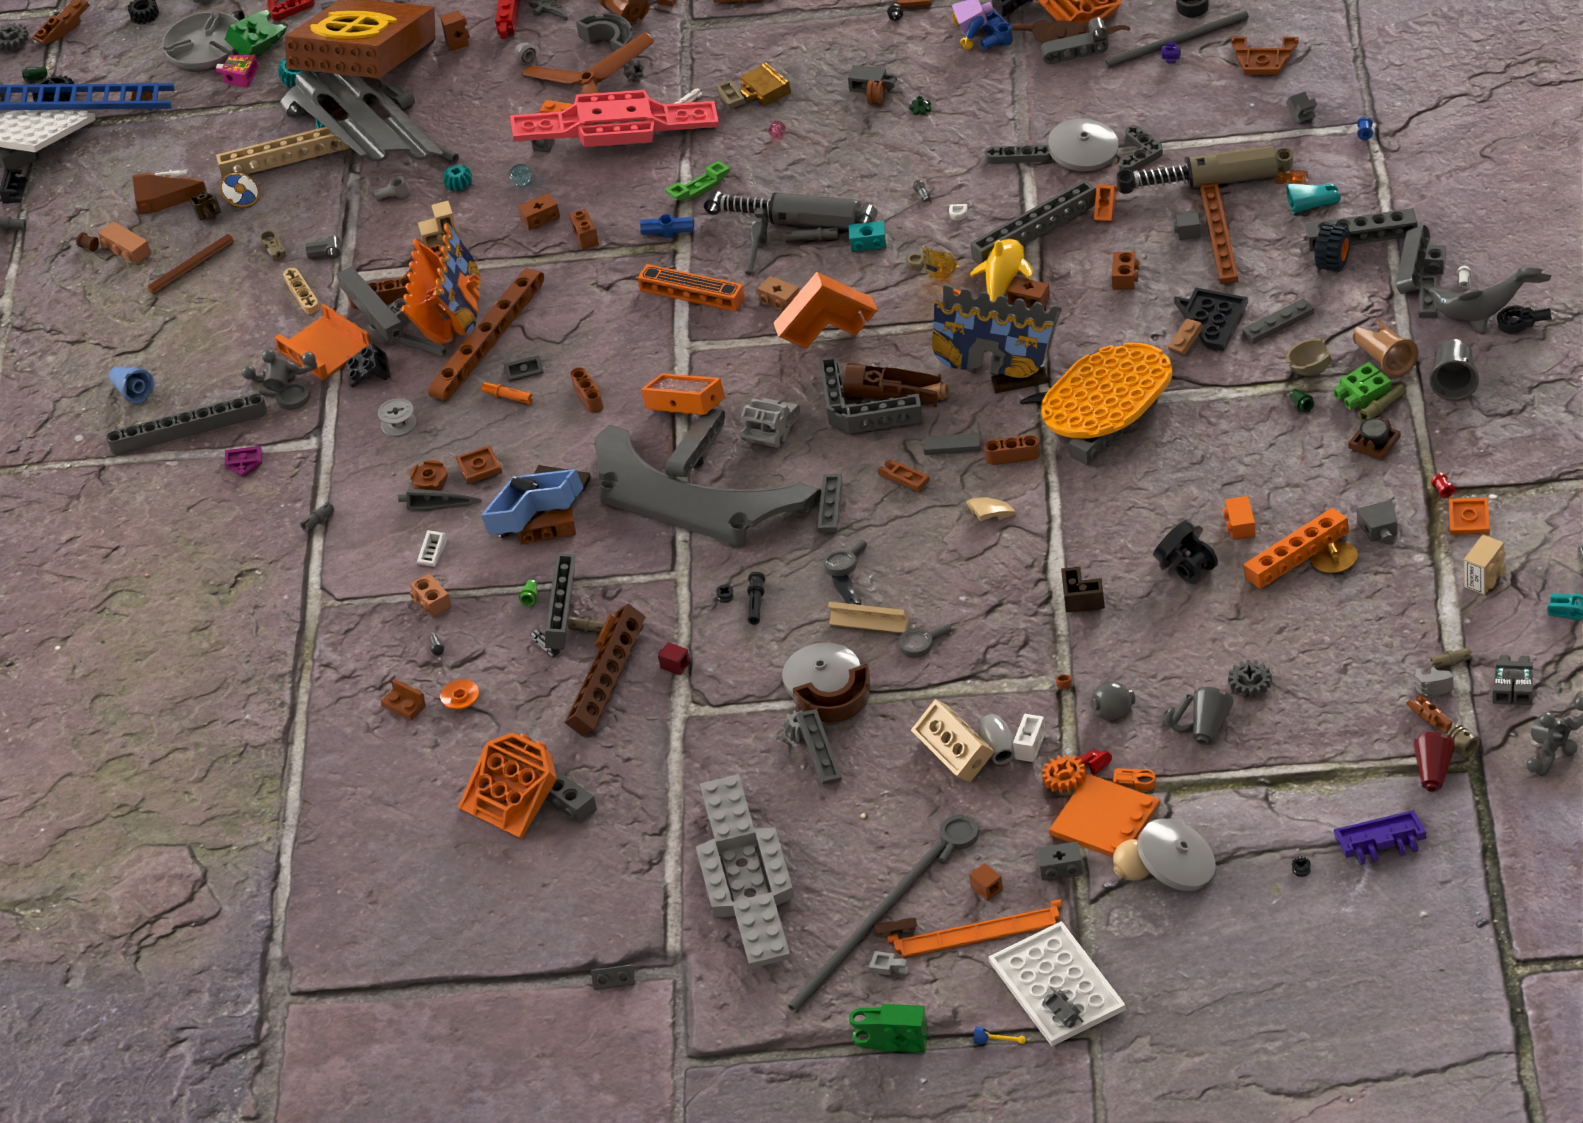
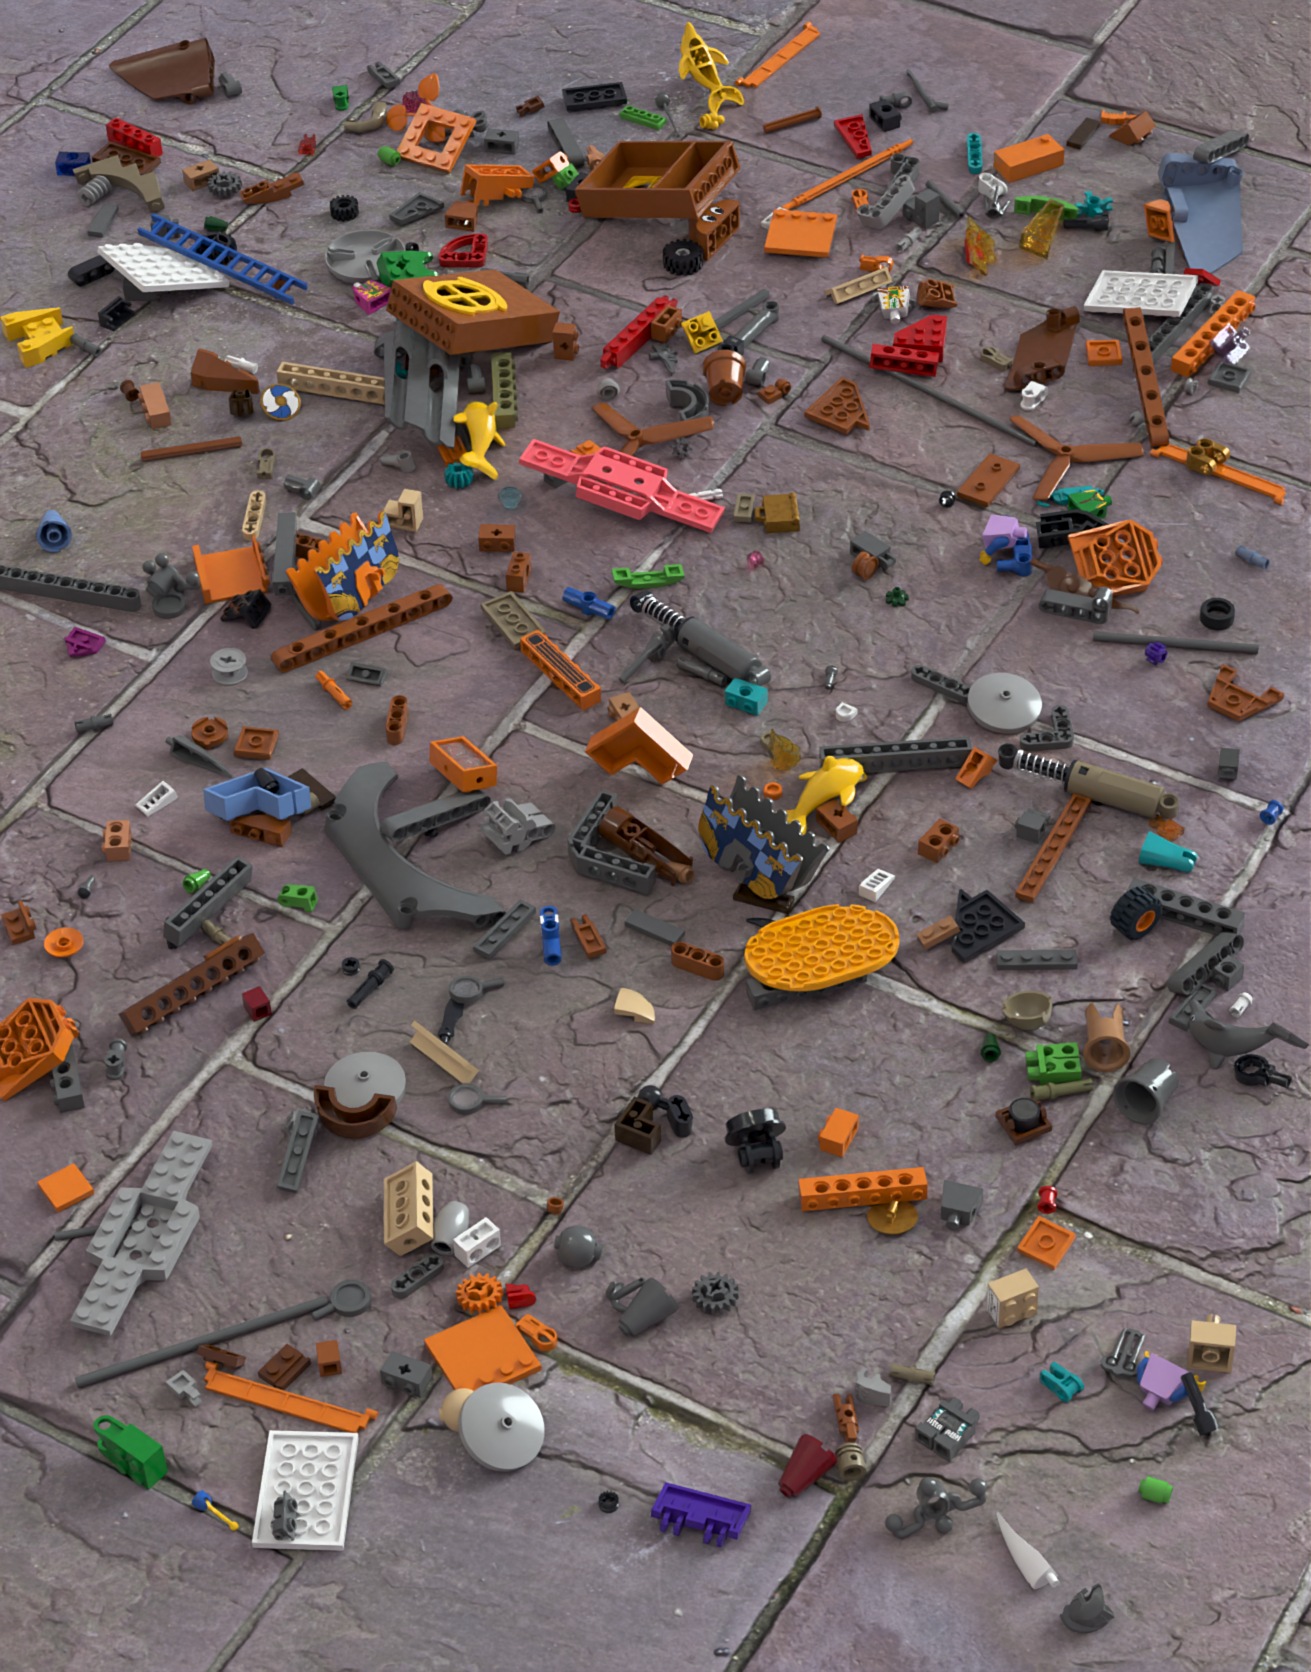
camera: 25 degrees right, 0 degrees up
none -> orange tile [37,1163,94,1213]
none -> dark grey bar [54,1219,139,1241]
none -> dark grey connector [104,1038,127,1080]
none -> reddish brown plate [258,1344,311,1390]
none -> bright green leg [277,884,318,912]
none -> dark grey beam [391,1254,444,1299]
none -> orange plate [436,436,467,467]
none -> yellow animal [453,401,505,480]
none -> dark tan plate [480,591,547,649]
none -> olive brick [491,352,518,429]
none -> blue connector [540,906,562,966]
none -> black beam [637,1085,693,1137]
none -> white slope [859,869,895,902]

